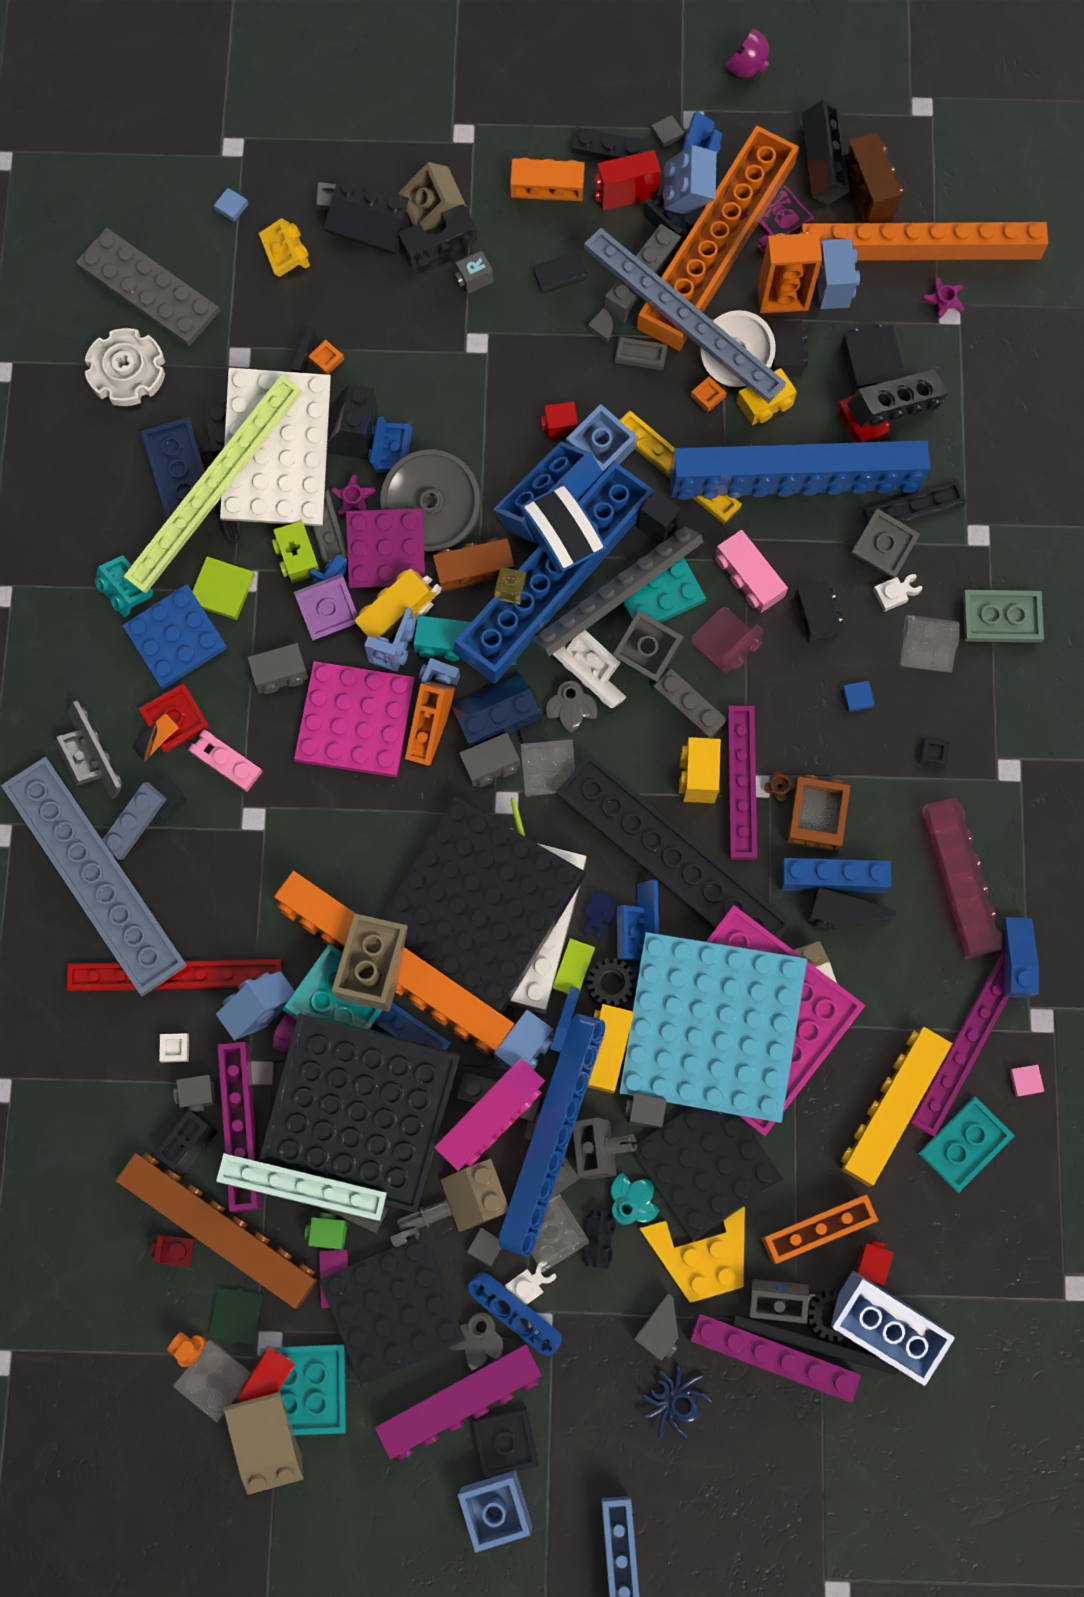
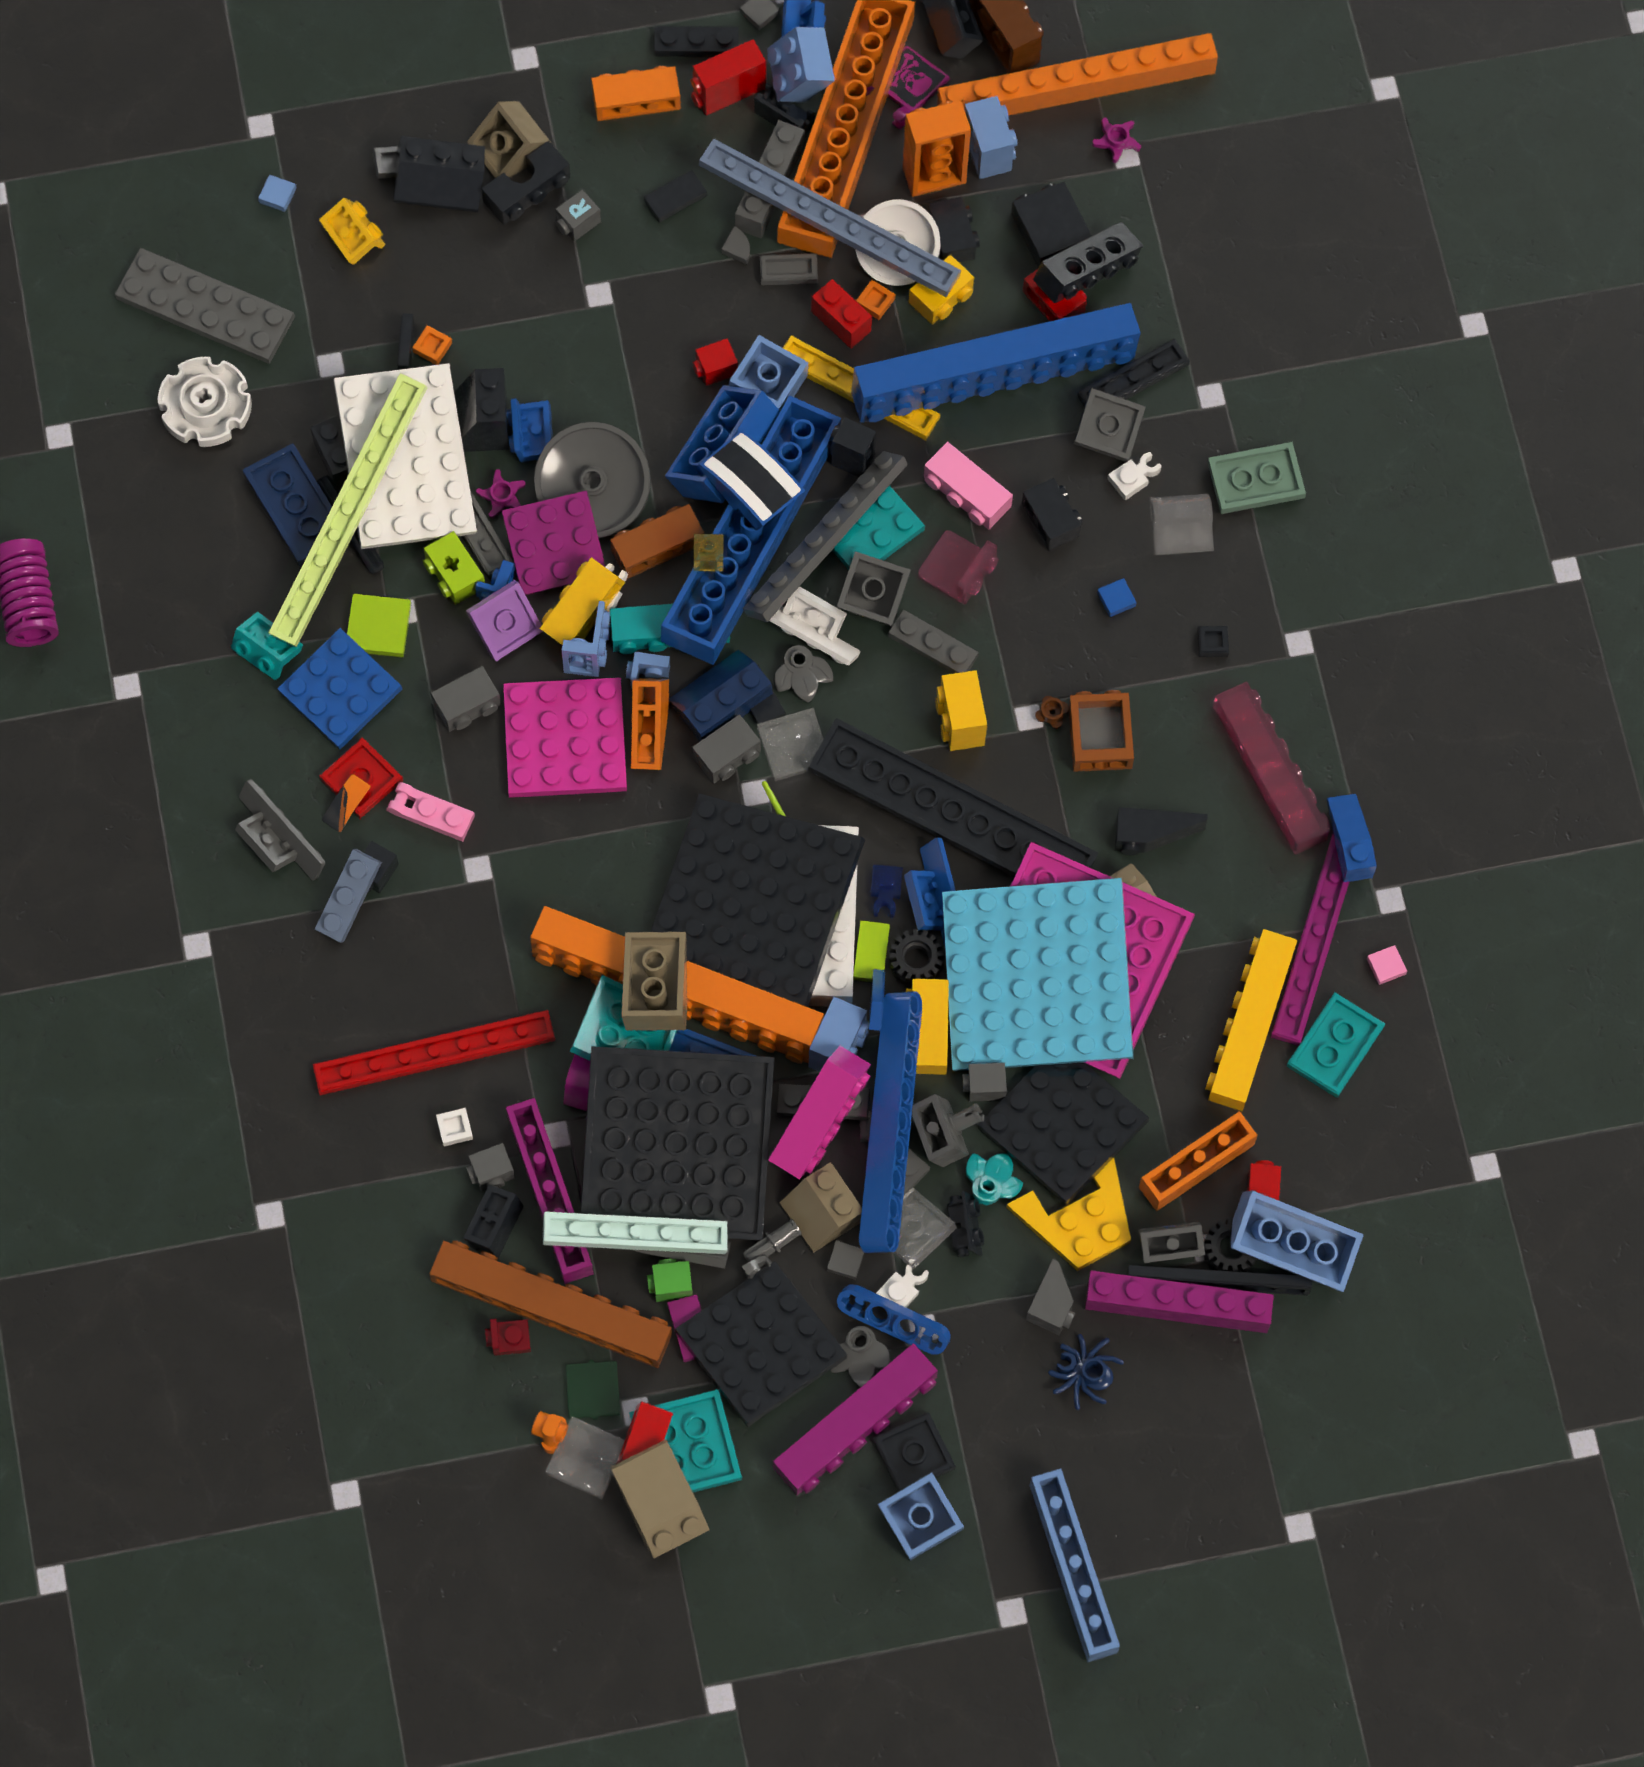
camera: 15 degrees left, 5 degrees down
sand blue plate [1,757,187,997] -> none
medium blue brick [216,971,295,1040] -> none
magenta plate [728,706,757,860] -> none
blue brick [781,858,891,894] -> none
none -> red brick [811,279,872,349]

